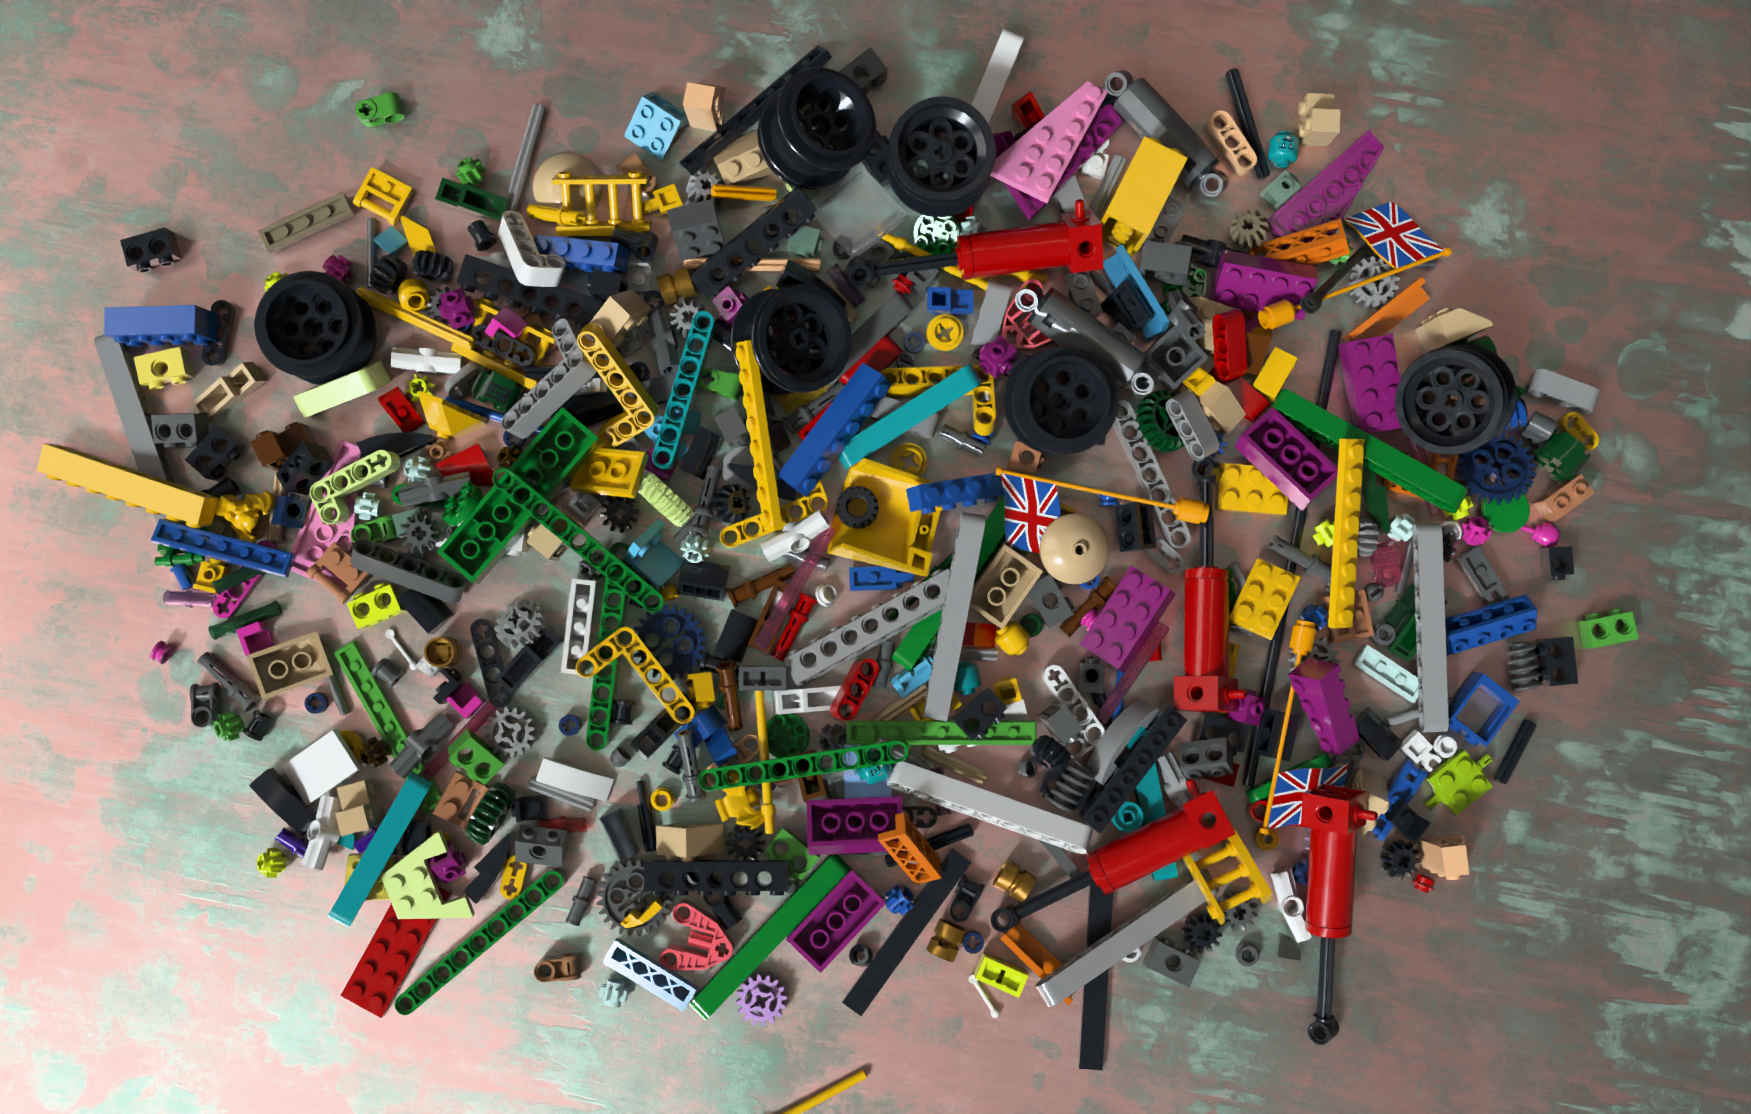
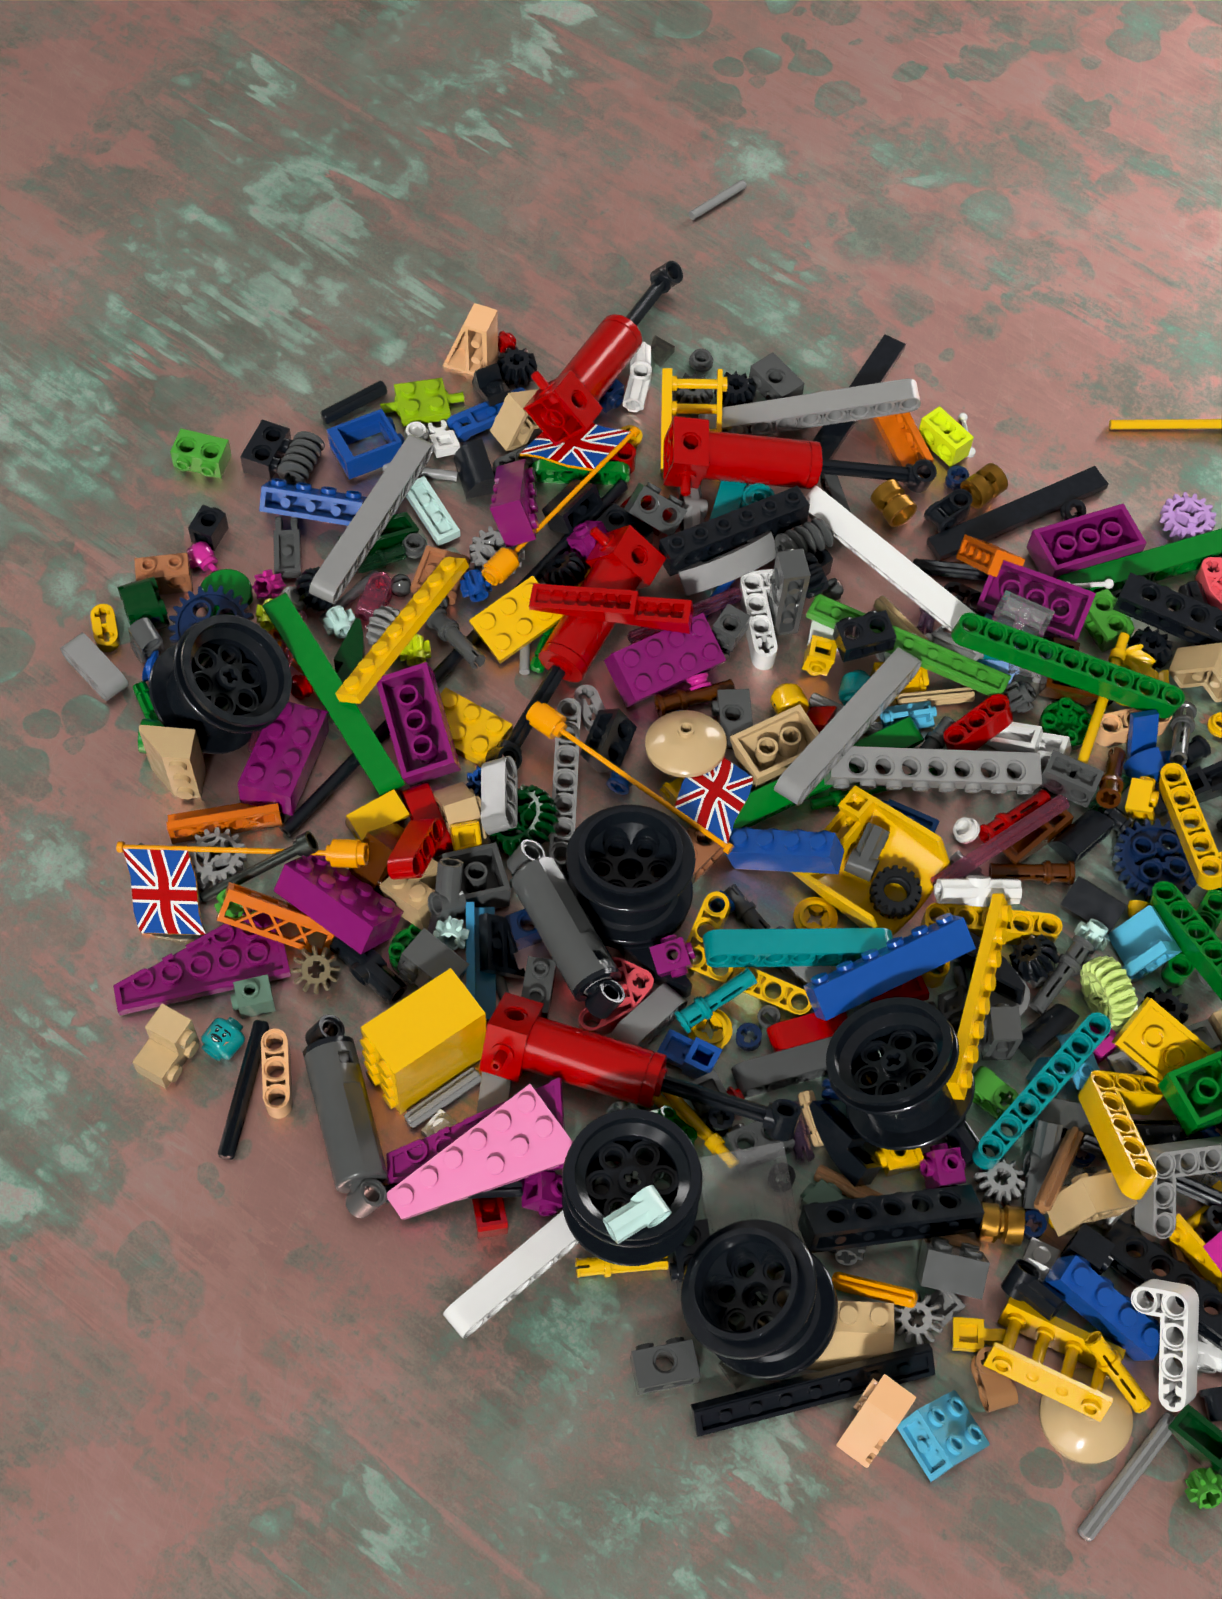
camera: 155 degrees left, 25 degrees down
blue gear [885,884,914,916] -> none
dark green tile [1019,614,1043,637] -> none
none -> light aqua gear [433,916,469,951]
none -> red slope [529,583,694,634]
none -> black gear [541,551,587,586]
none -> light aqua piece [603,1185,671,1244]
none -> teal pin [673,968,758,1034]
none -> dark grey piece [844,822,890,882]
none -> clear brick [991,590,1055,638]
none -> medium nougat axle [1034,1127,1084,1214]
none -> white hinge [1067,579,1114,589]

